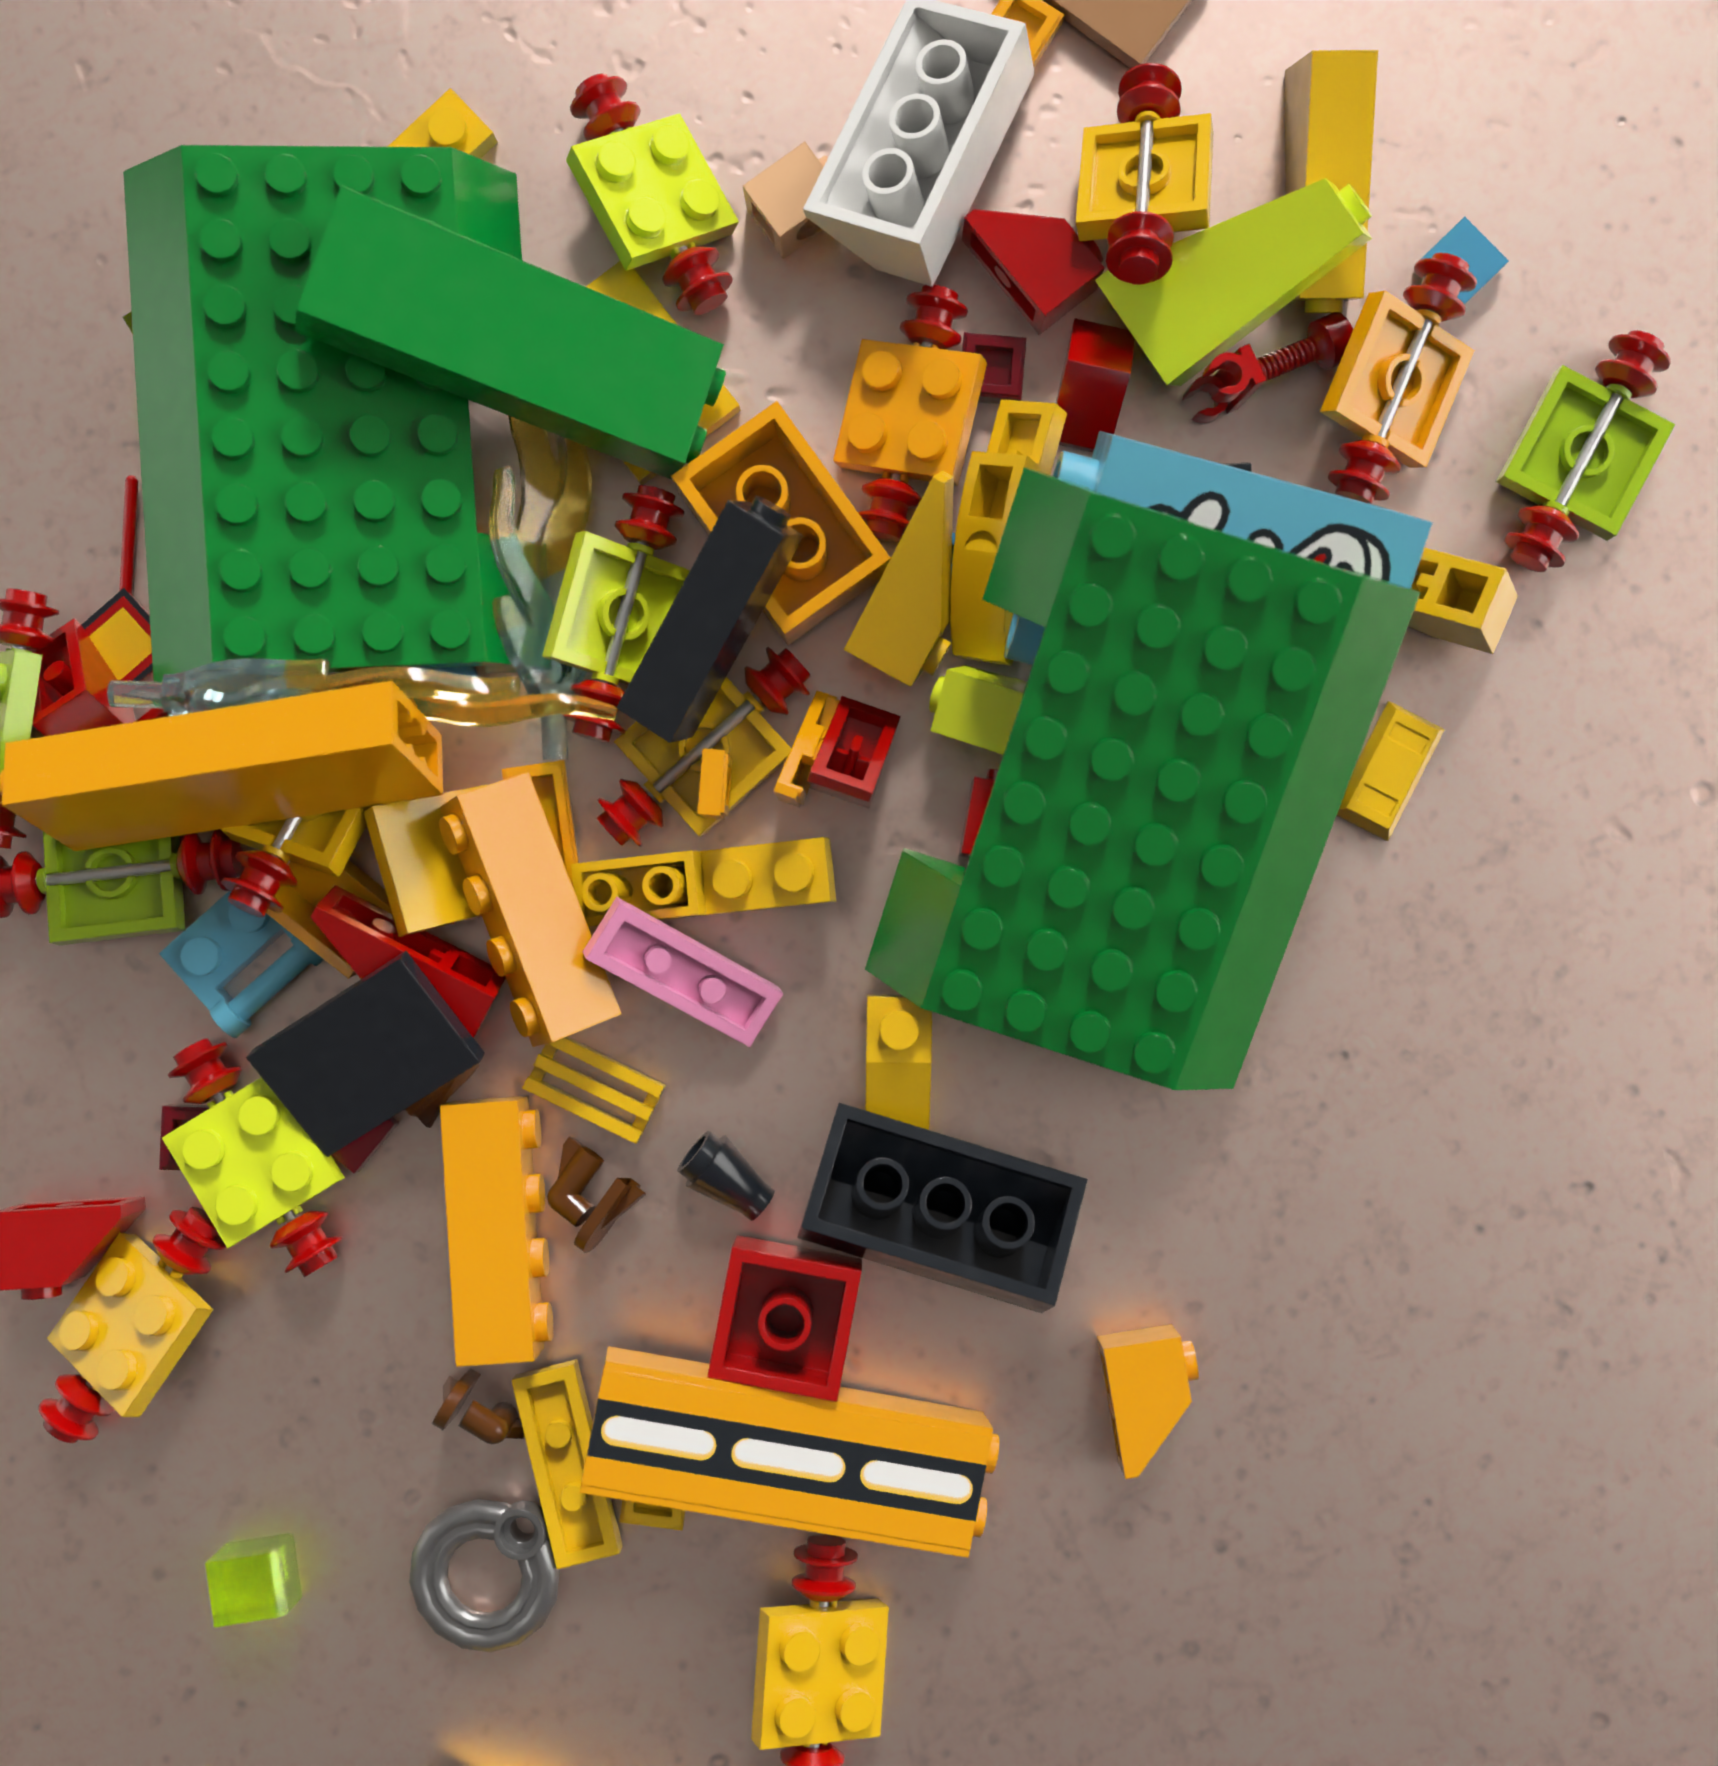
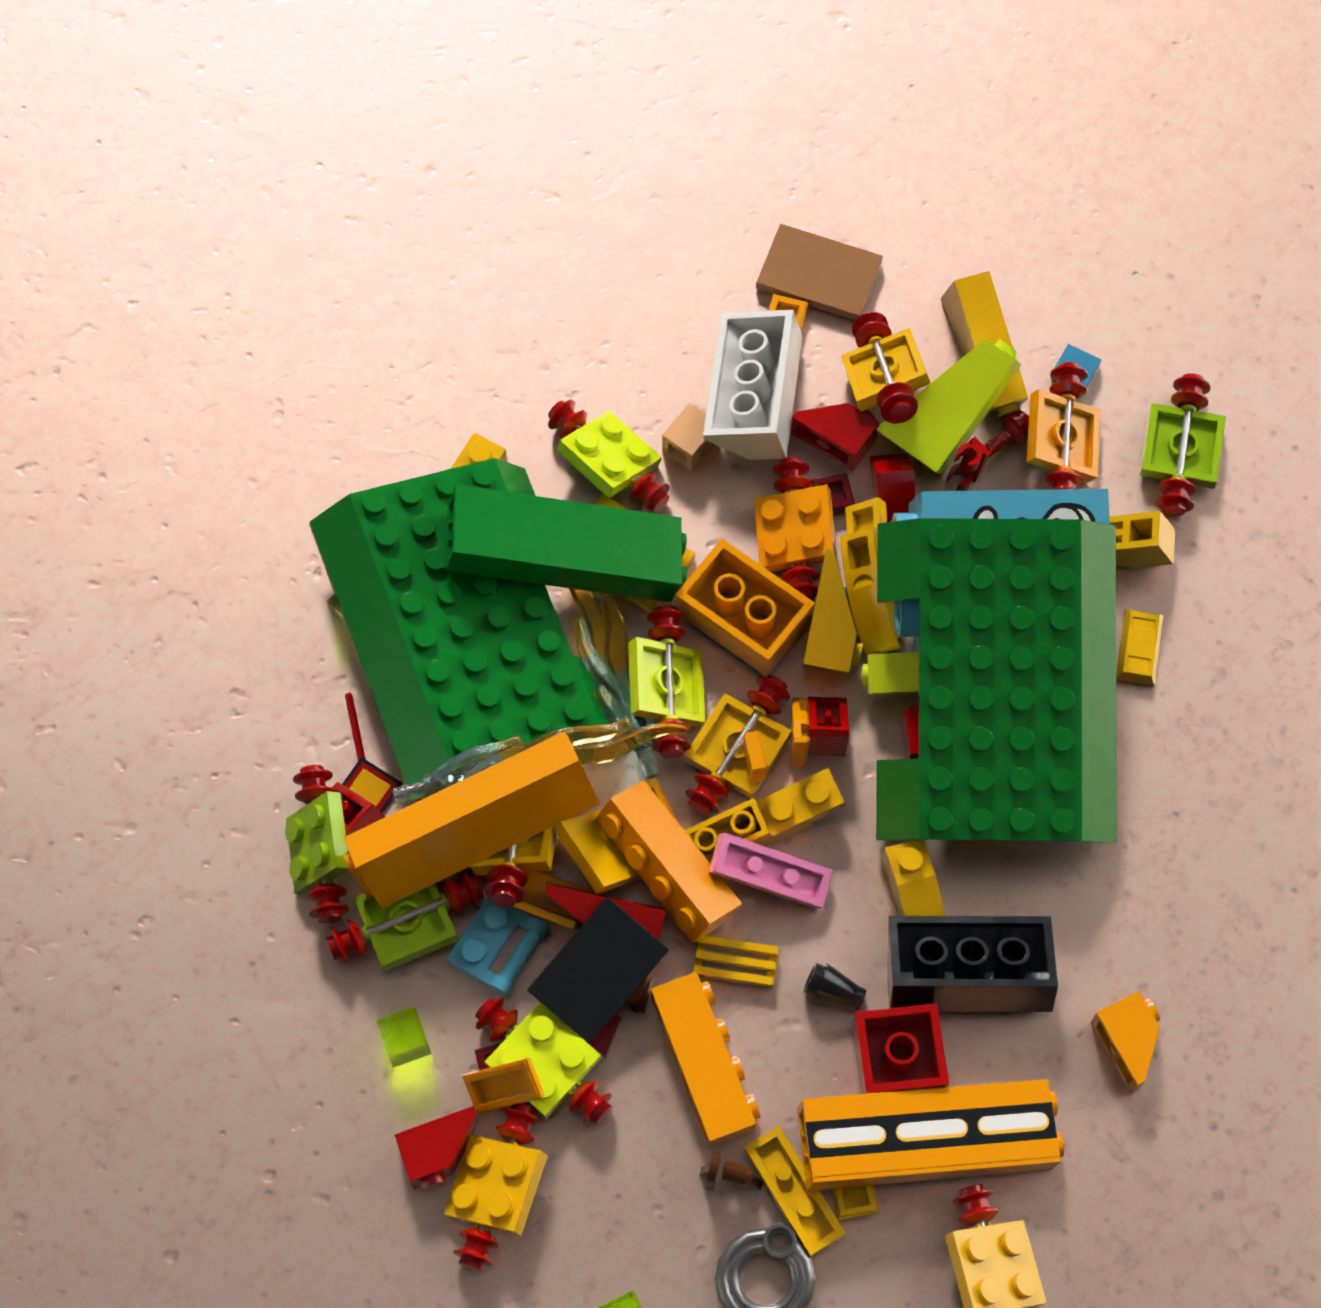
camera: 25 degrees left, 20 degrees down
reddish brown piece [547,1136,646,1253] -> none
black brick [616,496,804,743] -> none
none -> clear neon green piece [376,1007,432,1068]
none -> light orange tile [462,1058,543,1114]

